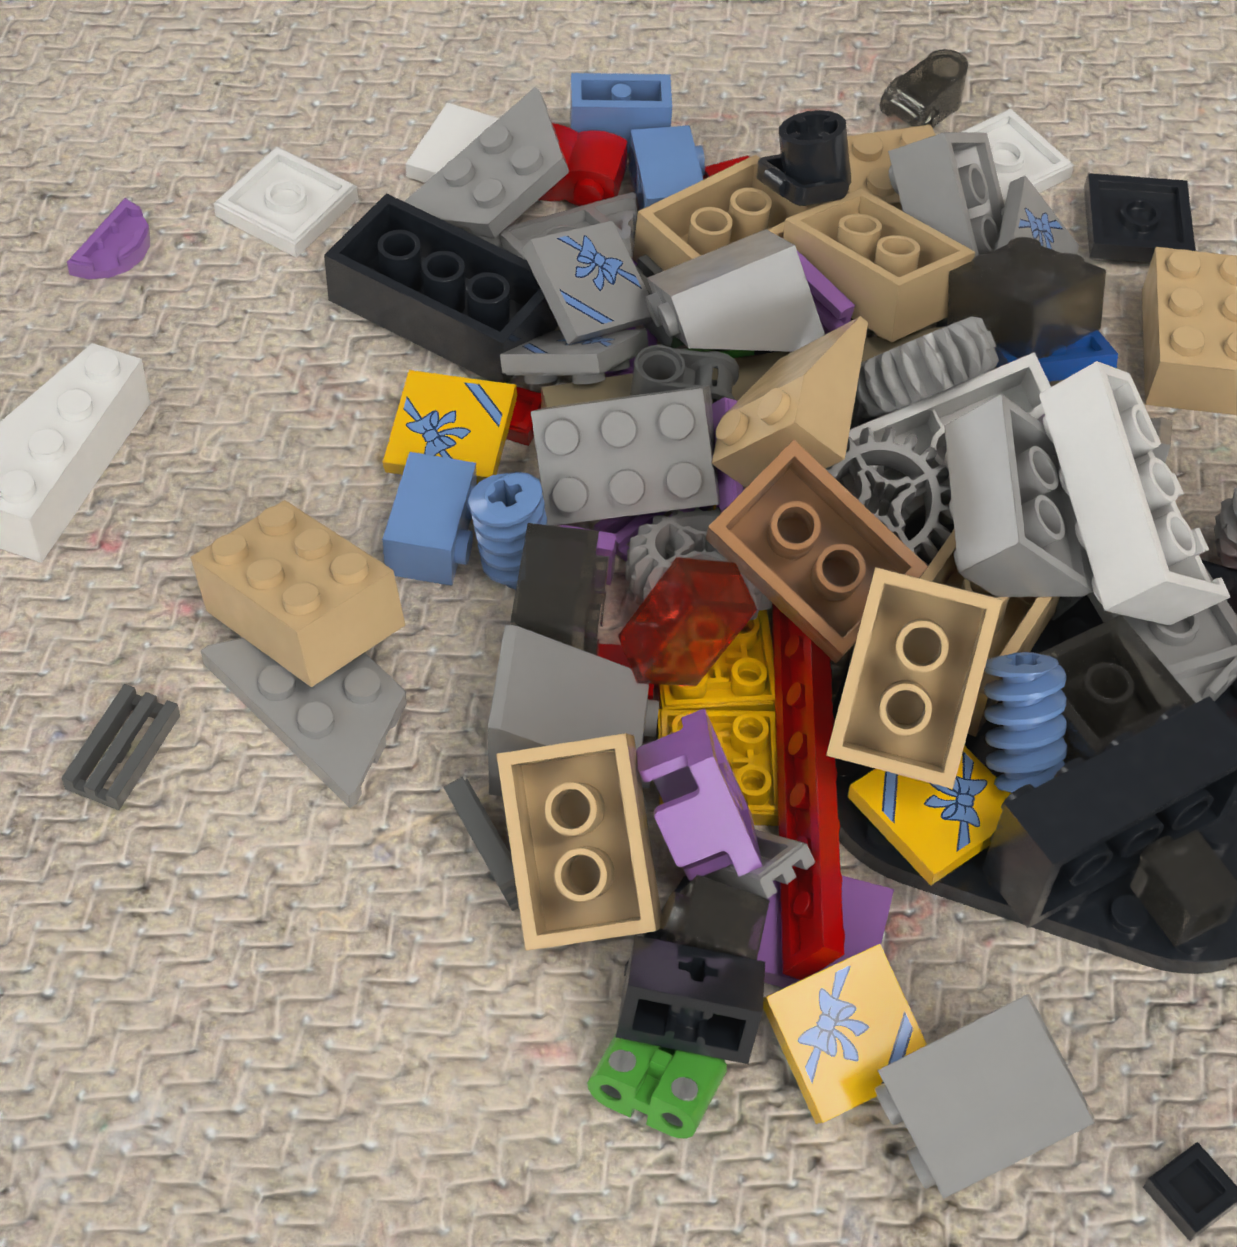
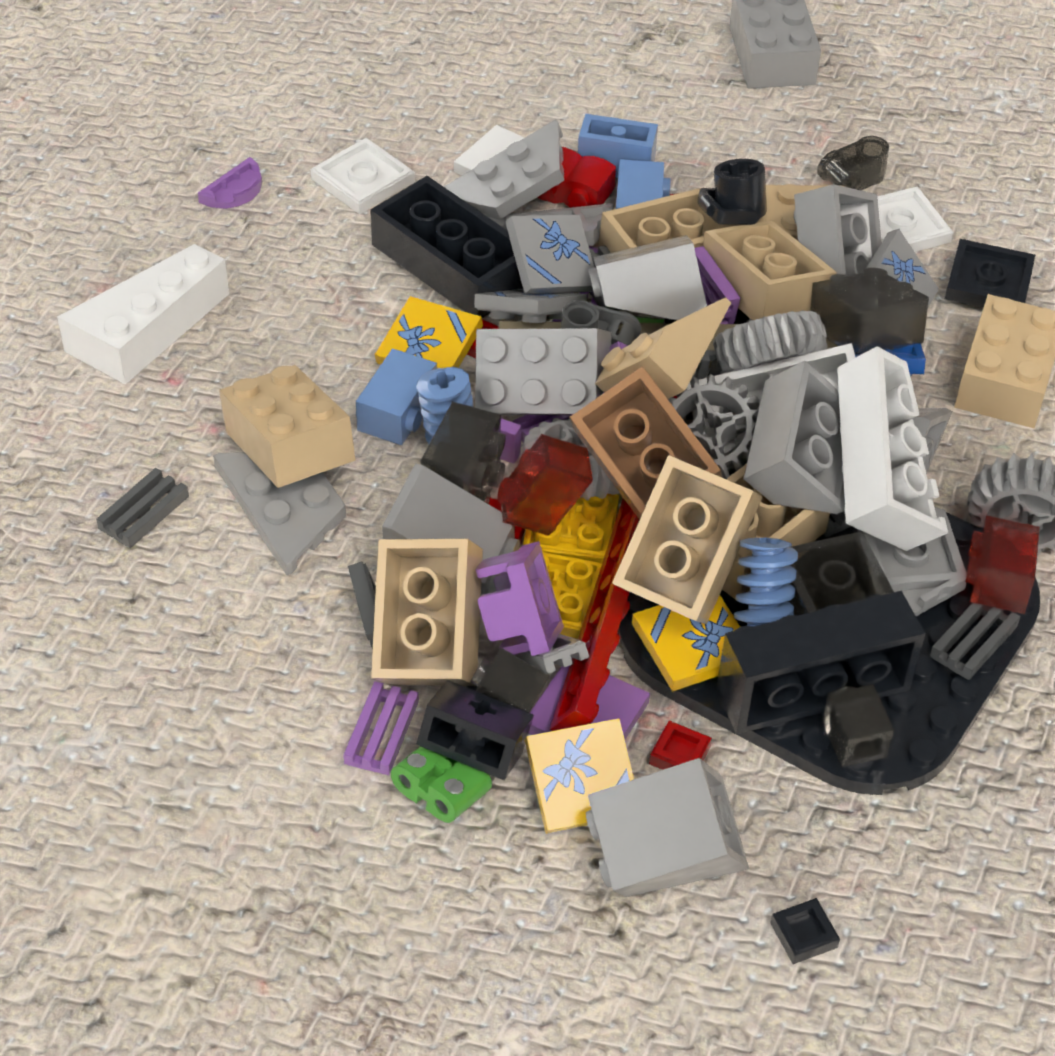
camera: 15 degrees right, 5 degrees down
none -> medium lavender tile [344,681,419,775]
none -> red tile [649,720,712,770]

